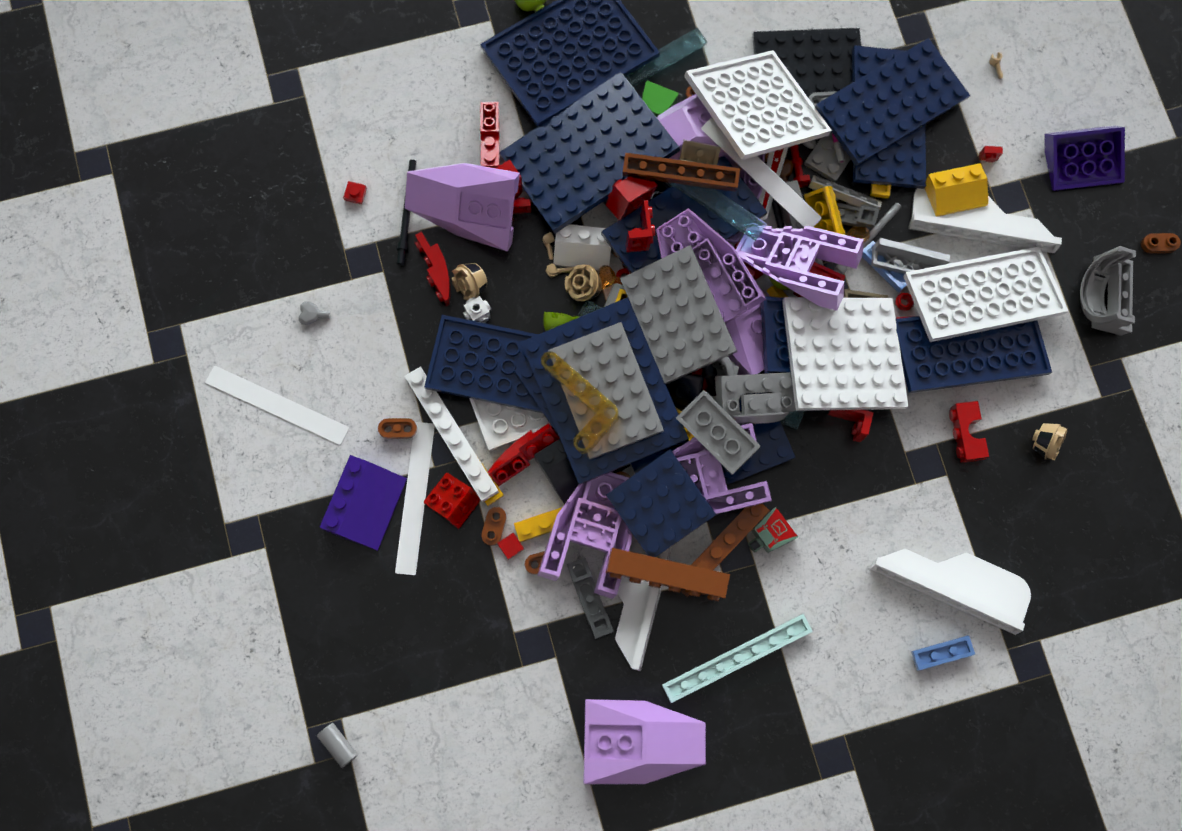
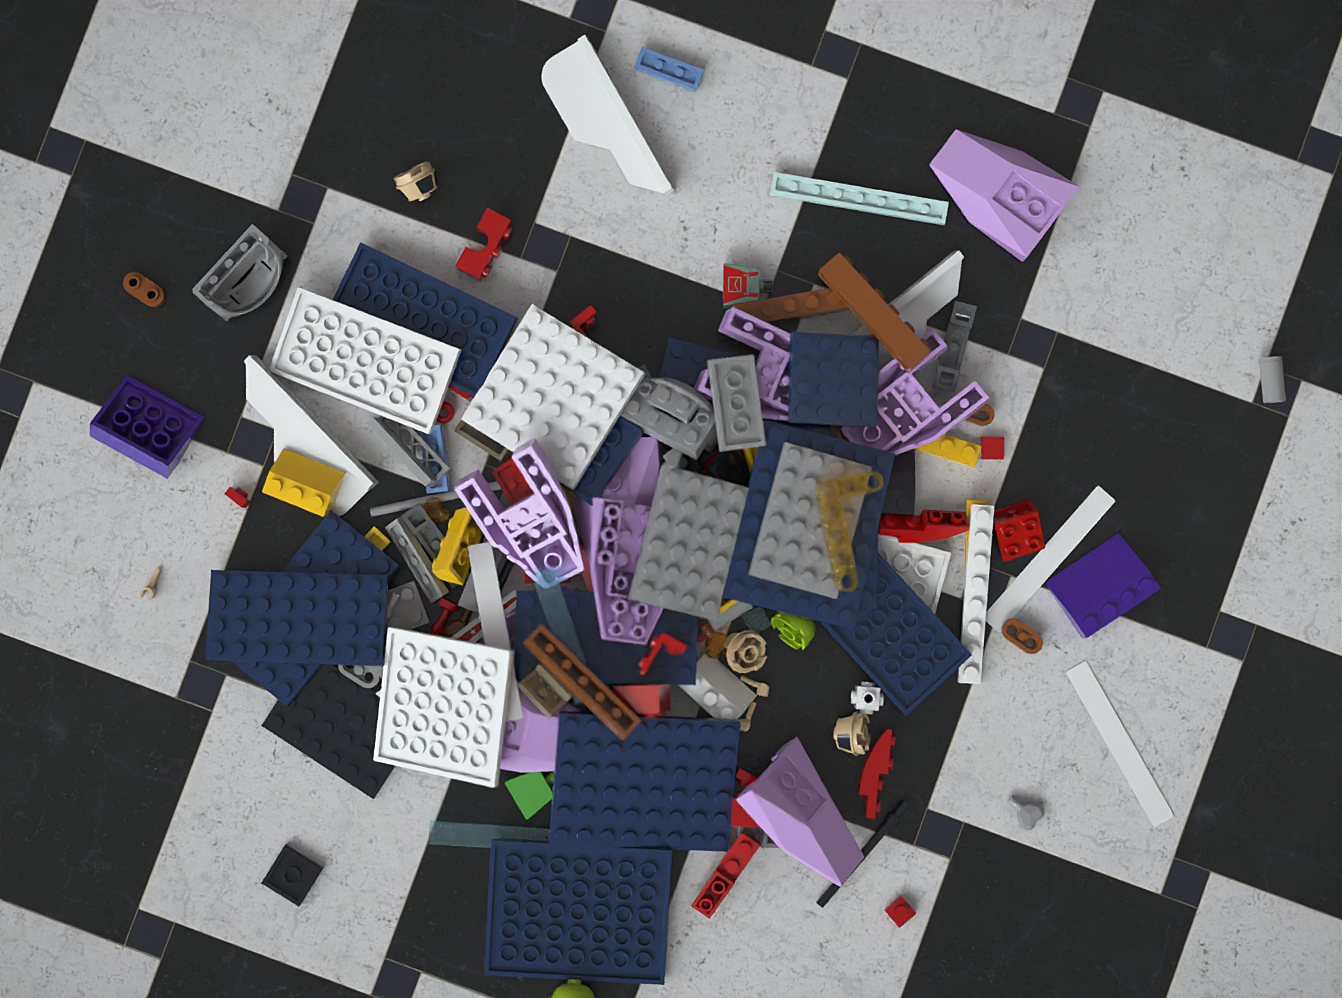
camera: 140 degrees left, 10 degrees up
dark orange plate [481,507,506,546] -> none

